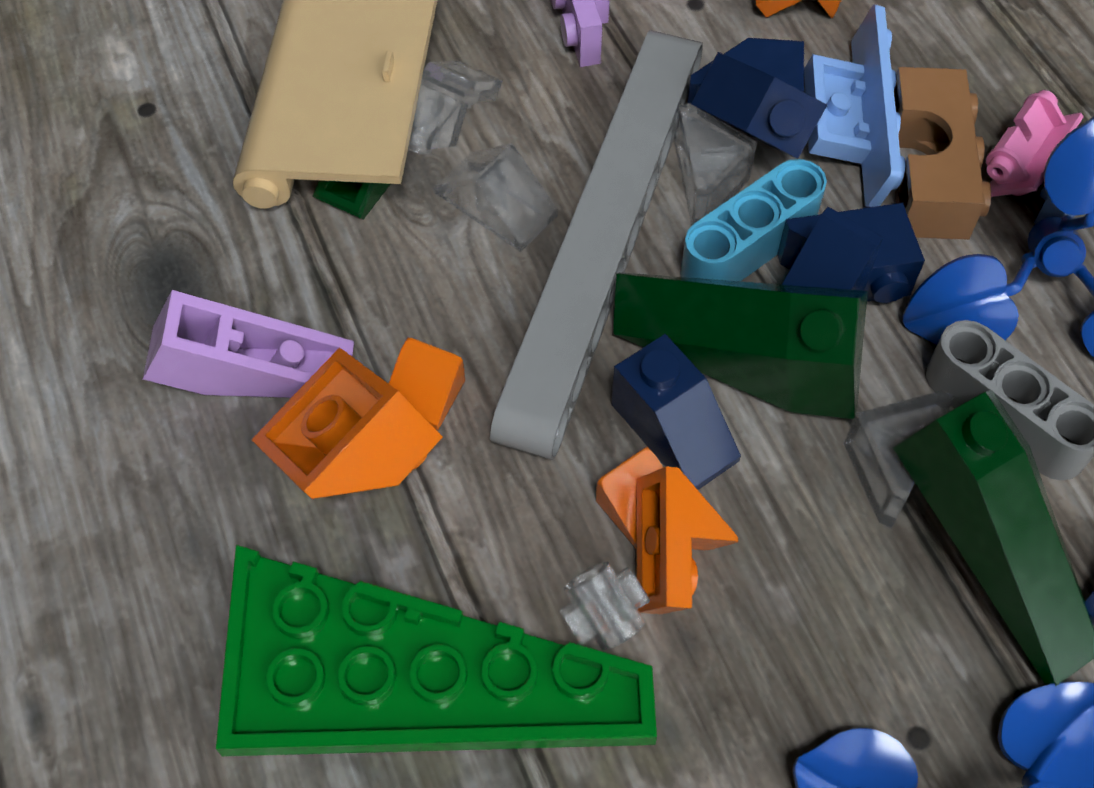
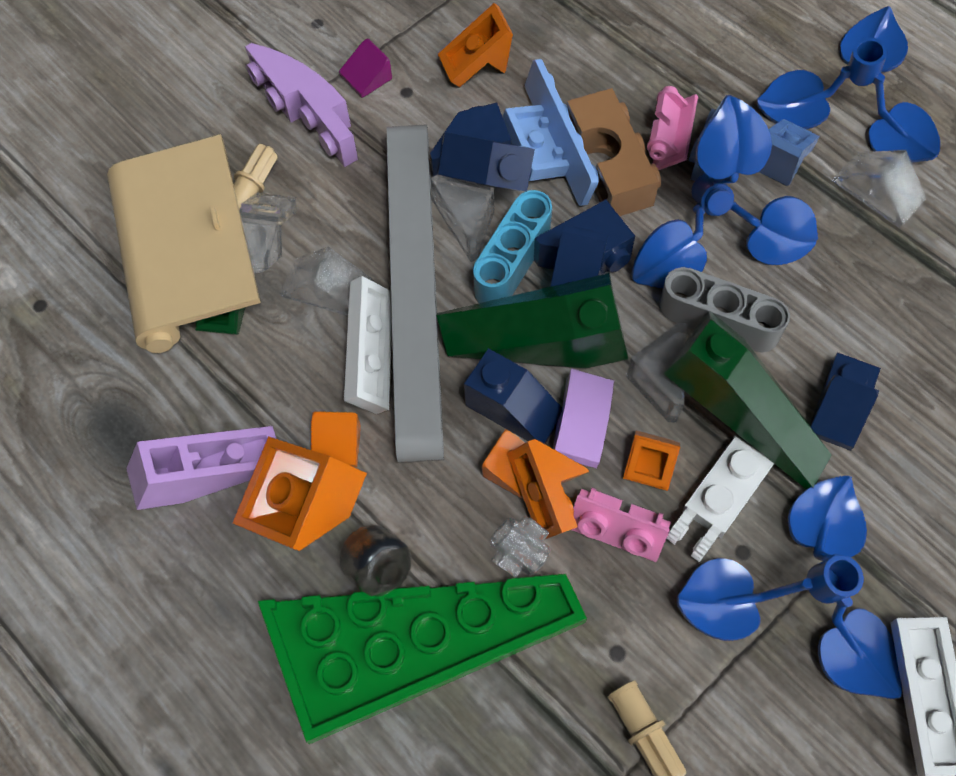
camera: 20 degrees left, 5 degrees up
none -> tan axle [234,144,277,220]
none -> clear smoke head [340,524,412,597]
none -> white plate [344,276,392,414]
none -> lavender slope [553,369,614,469]
none -> bright pink hinge [572,488,671,562]
none -> orange slope [623,431,680,491]
none -> white hinge [666,436,774,562]

